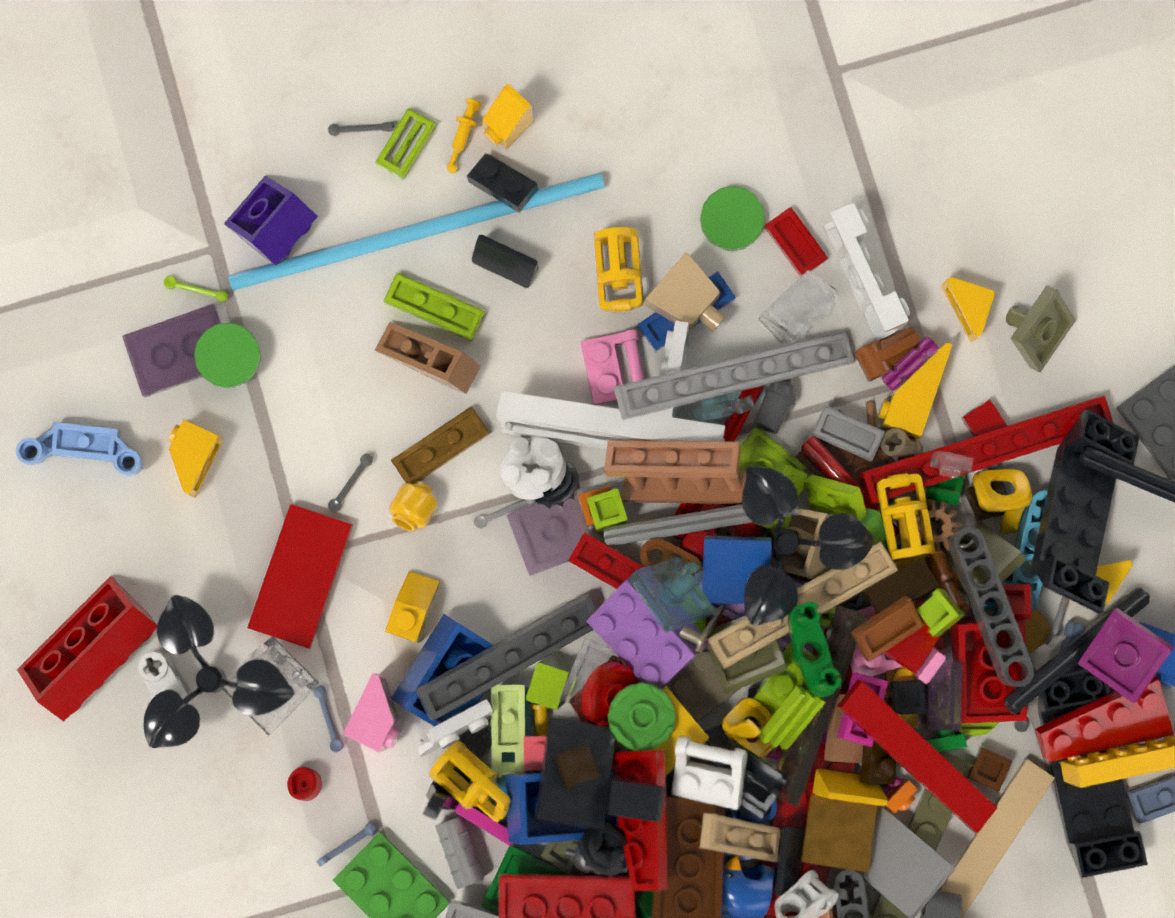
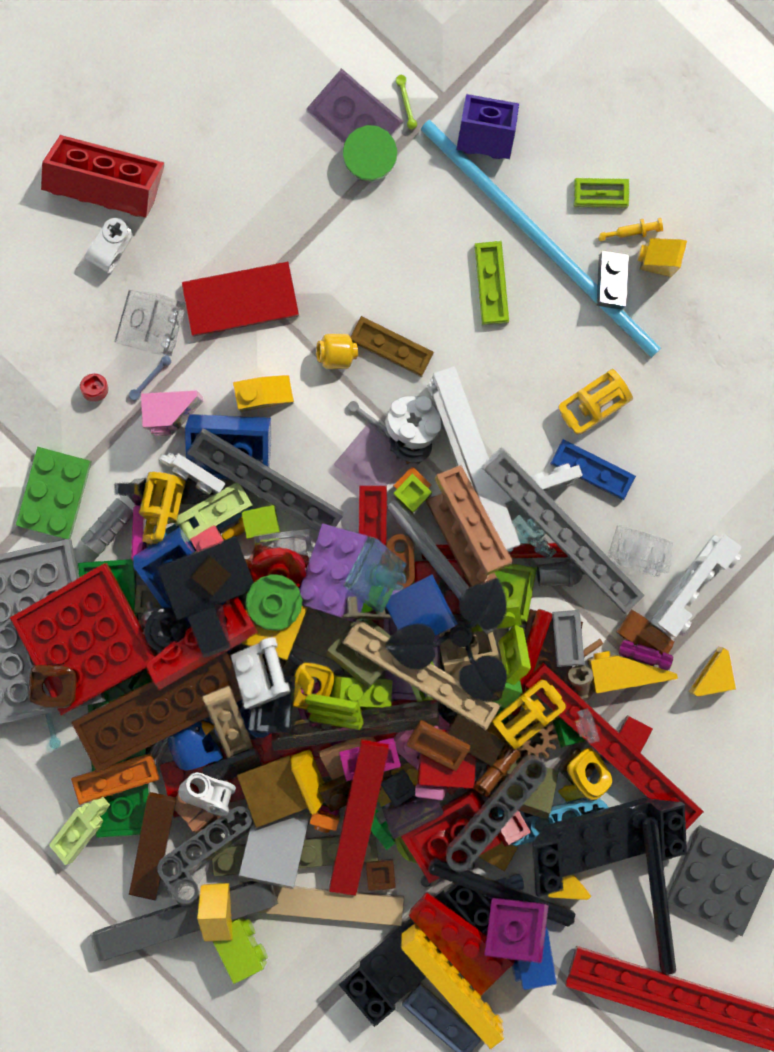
camera: 55 degrees right, 5 degrees up
light blue plate [16,422,143,476] -> none
black plant [143,595,295,749] -> none
yellow slope [168,419,224,498] -> none
sand blue hinge [316,822,378,867] -> none
dark grey hinge [328,122,395,136] -> none
dark grey hinge [328,454,373,512] -> none
medium nougat slope [375,322,481,394] -> none
black slope [472,234,539,288] -> none
bright pink plate [581,329,645,405] -> none
tan torso [645,252,726,332] -> none
bright green tile [700,186,765,252] -> none
red tile [764,207,829,279] -> none
green connector [788,602,841,698] -> none
lime panel [916,589,965,637] -> none
olive tile [1006,285,1076,373] -> none
light grey hinge [1045,596,1068,648] -> none

